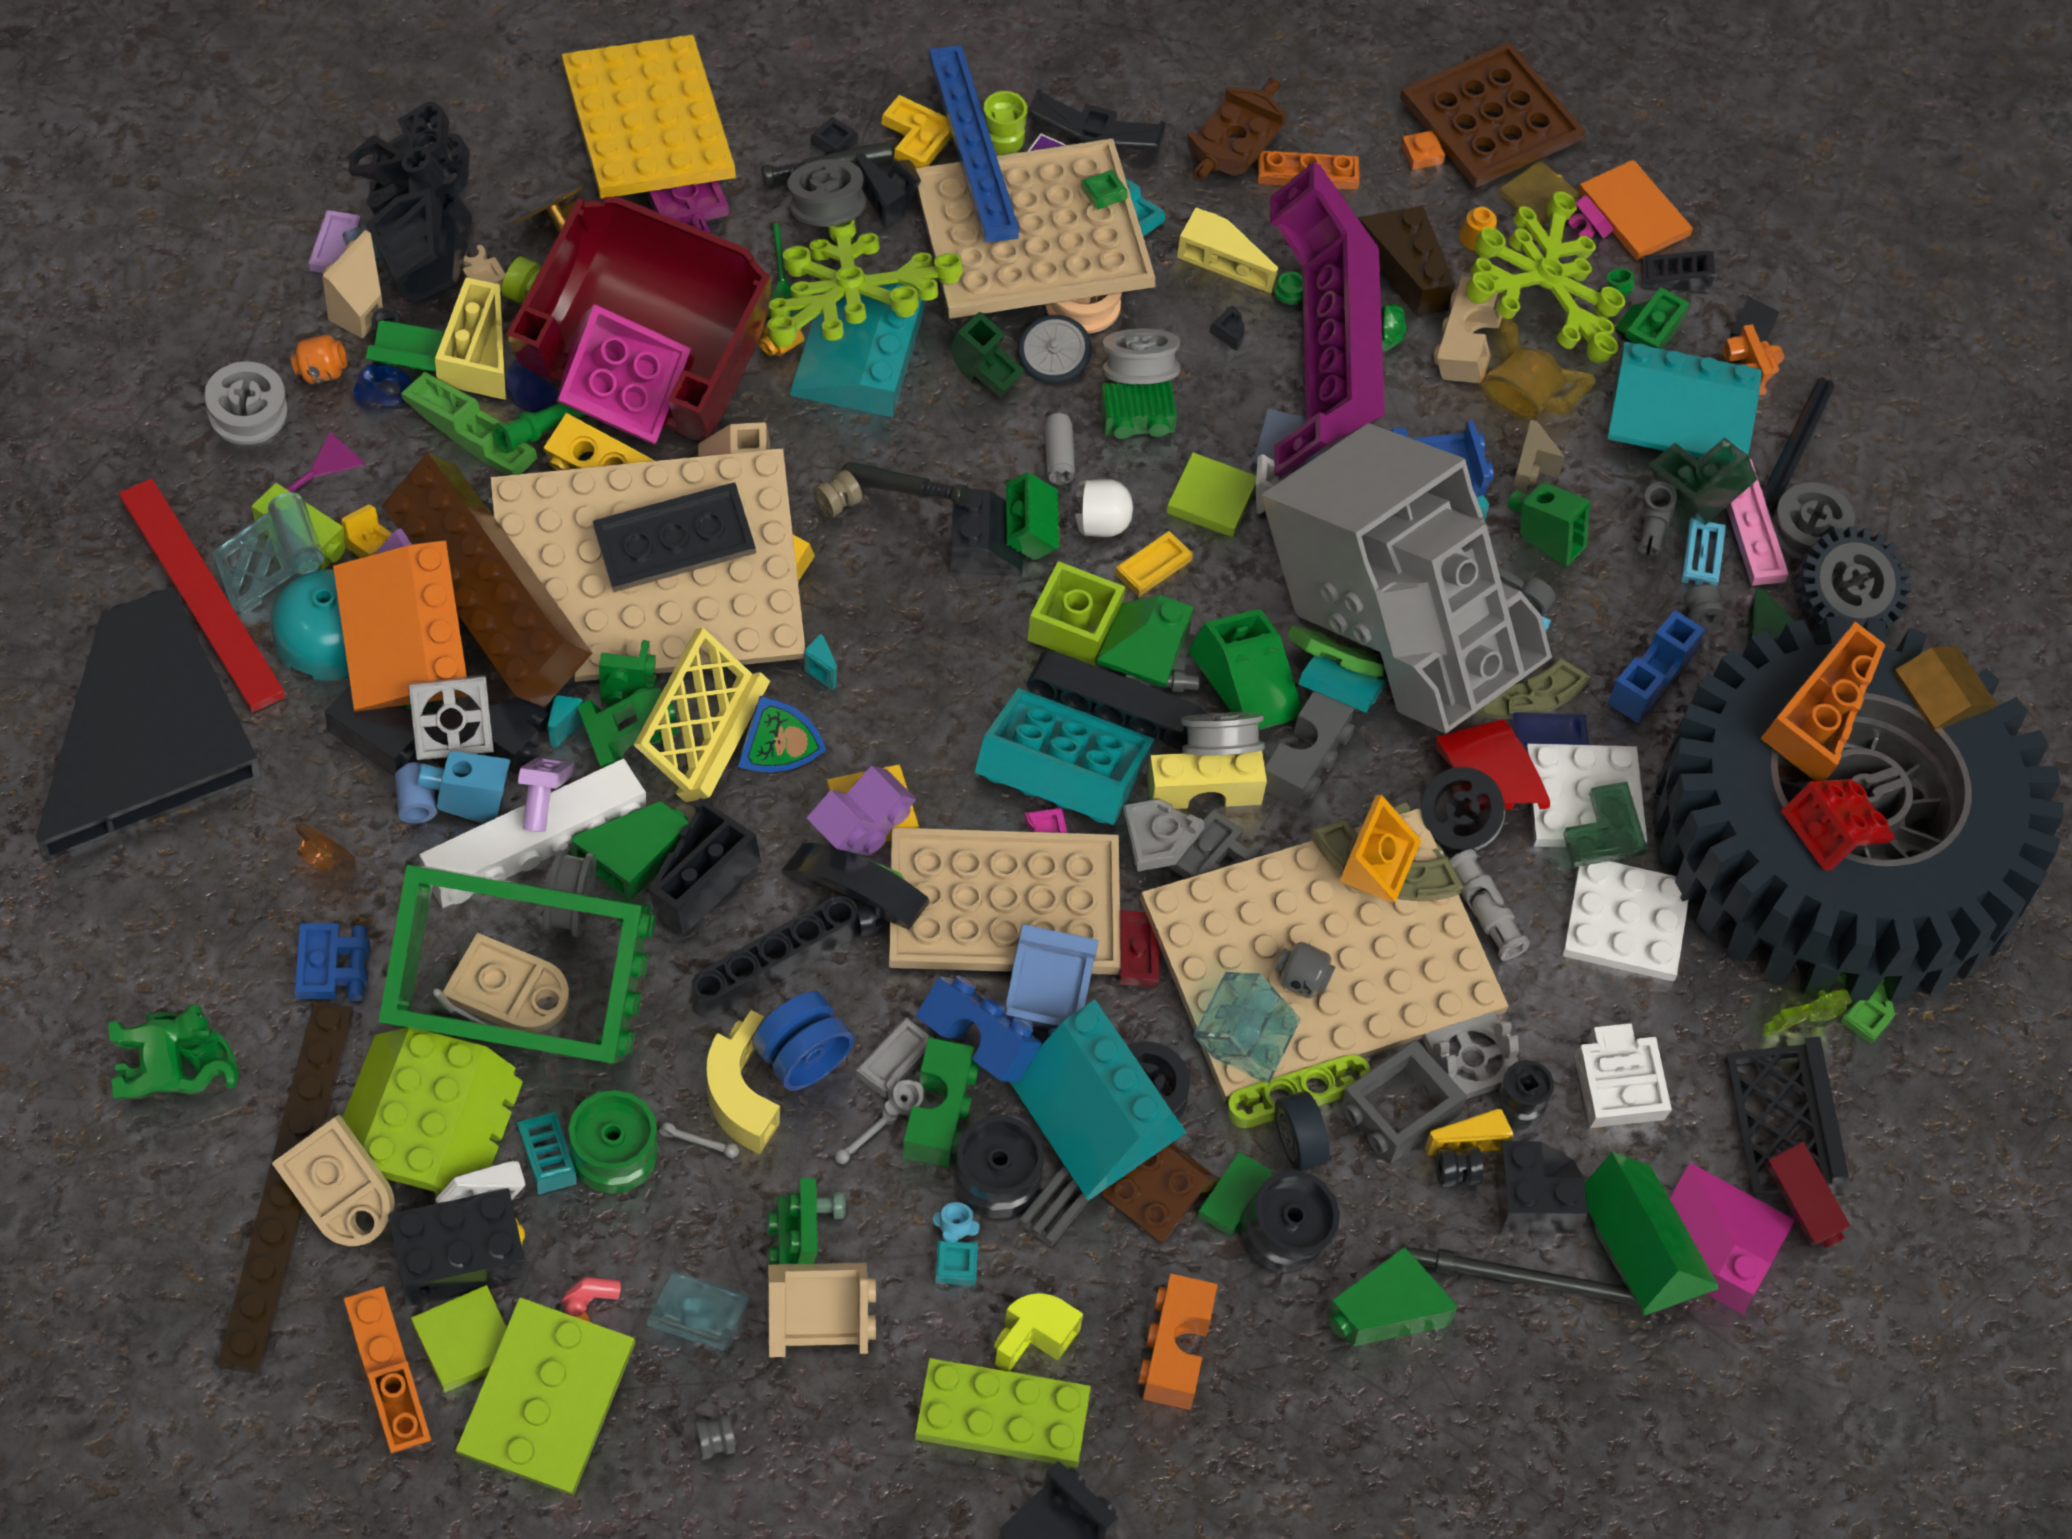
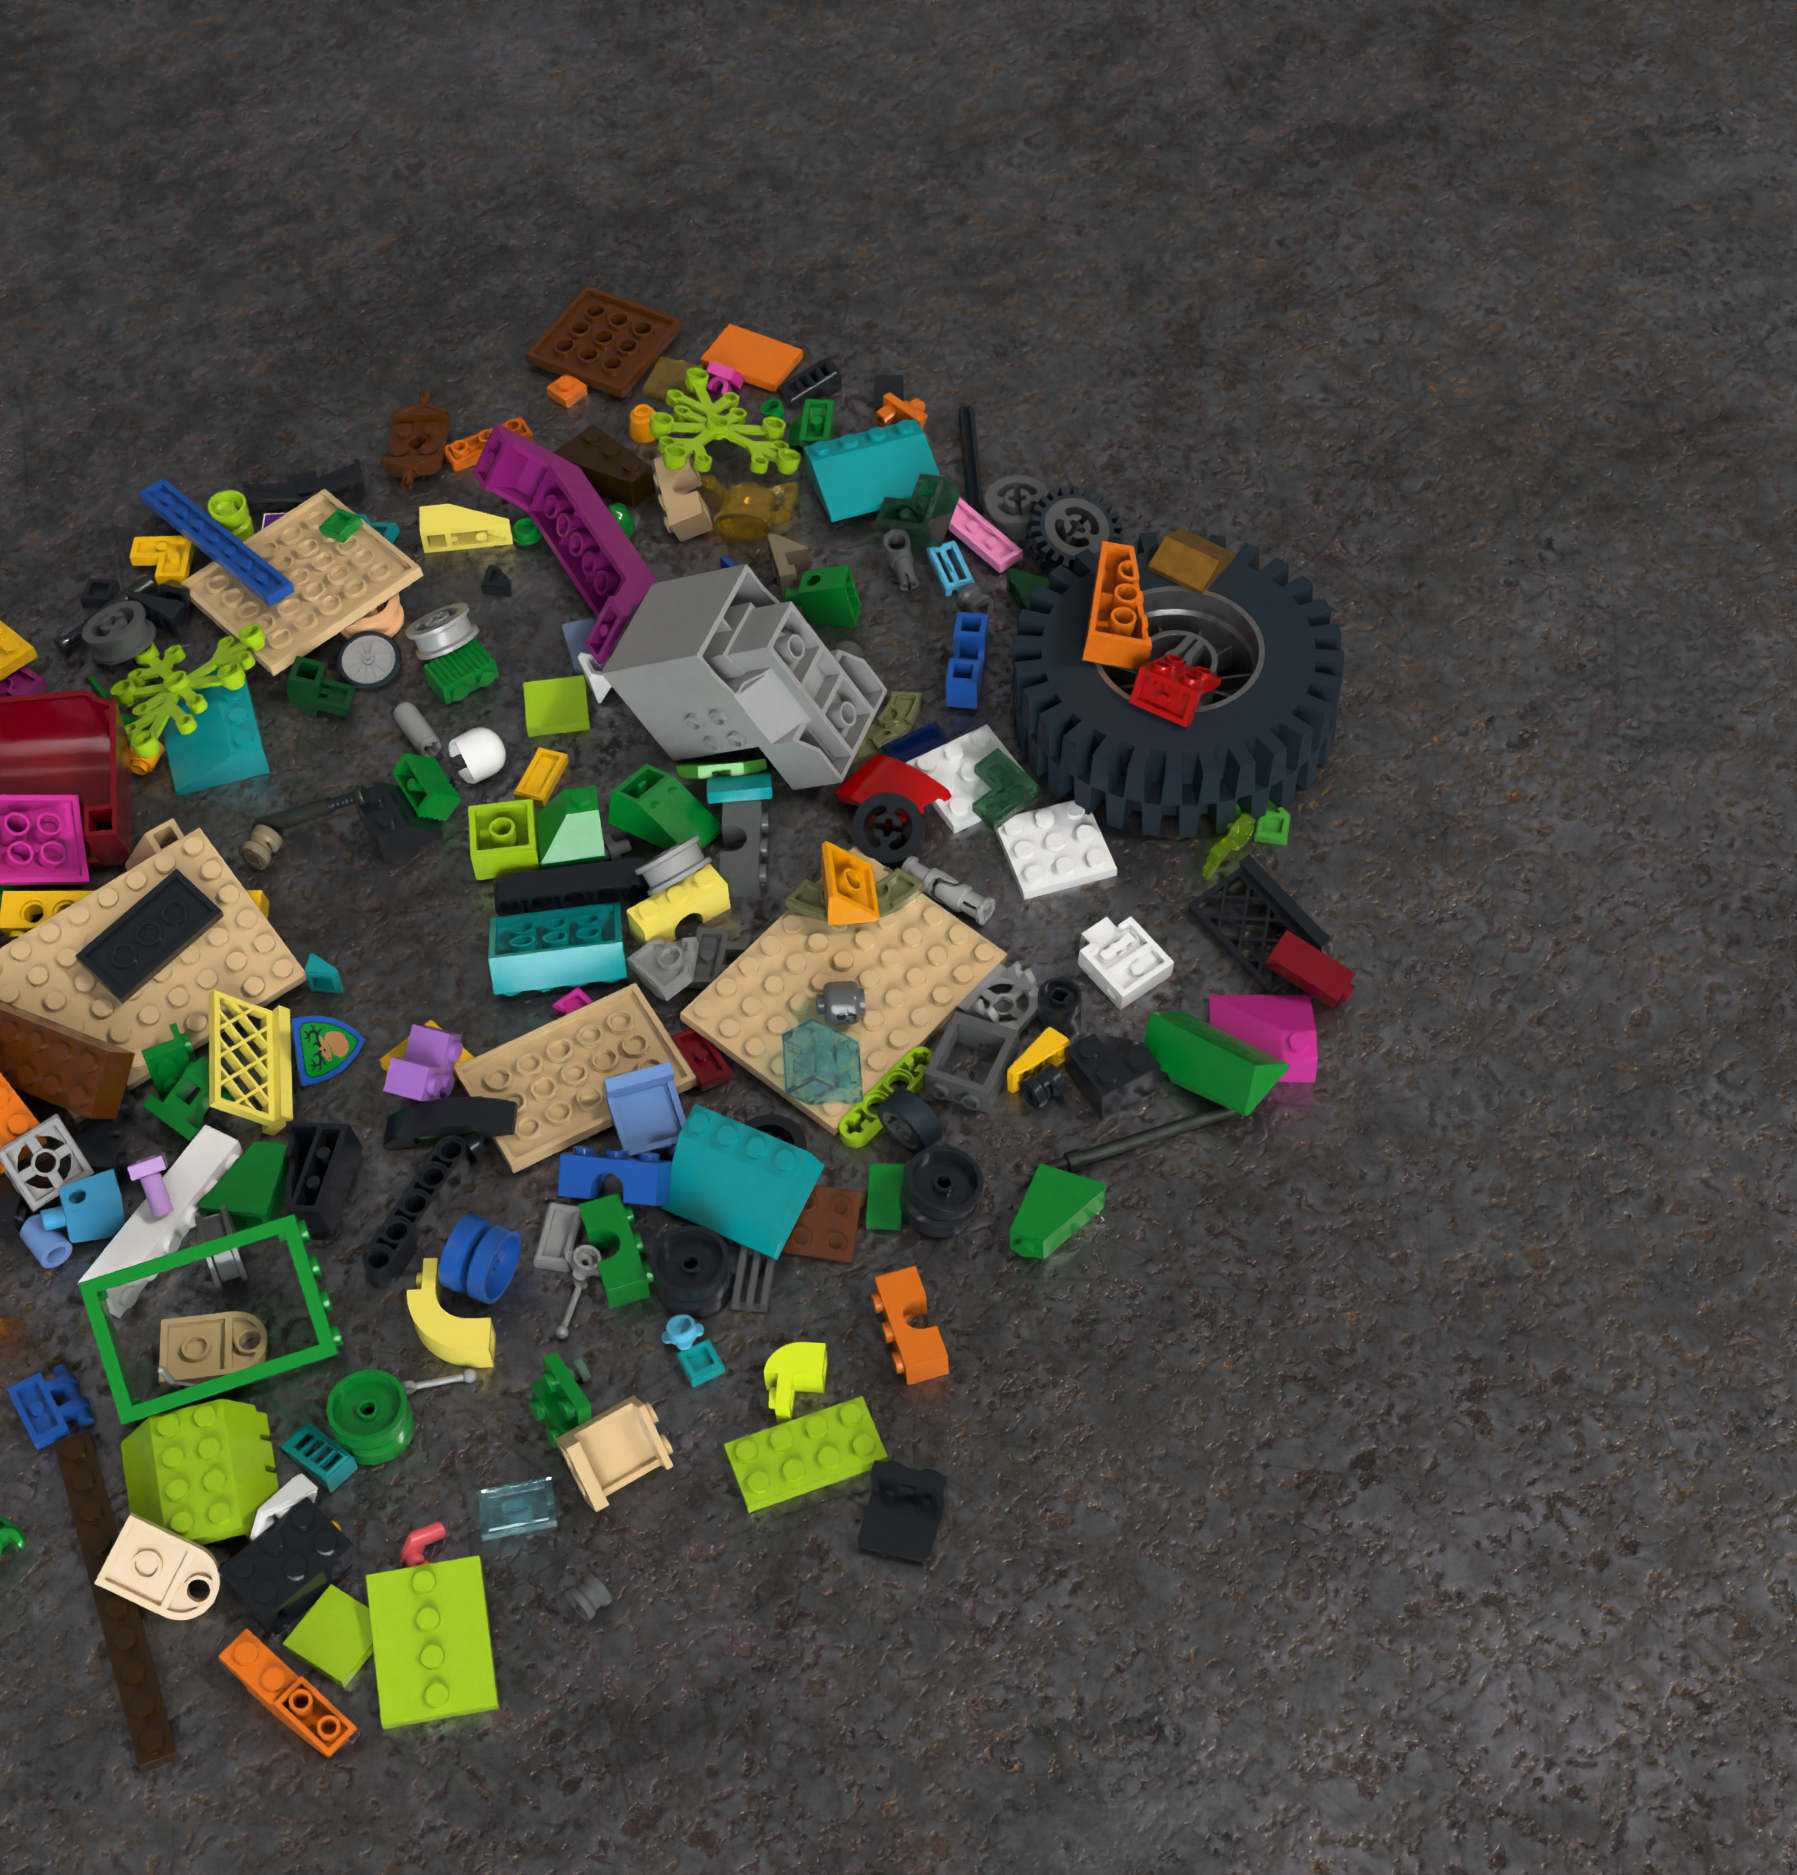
camera: 20 degrees left, 5 degrees down
teal slope [547,695,584,747] -> none

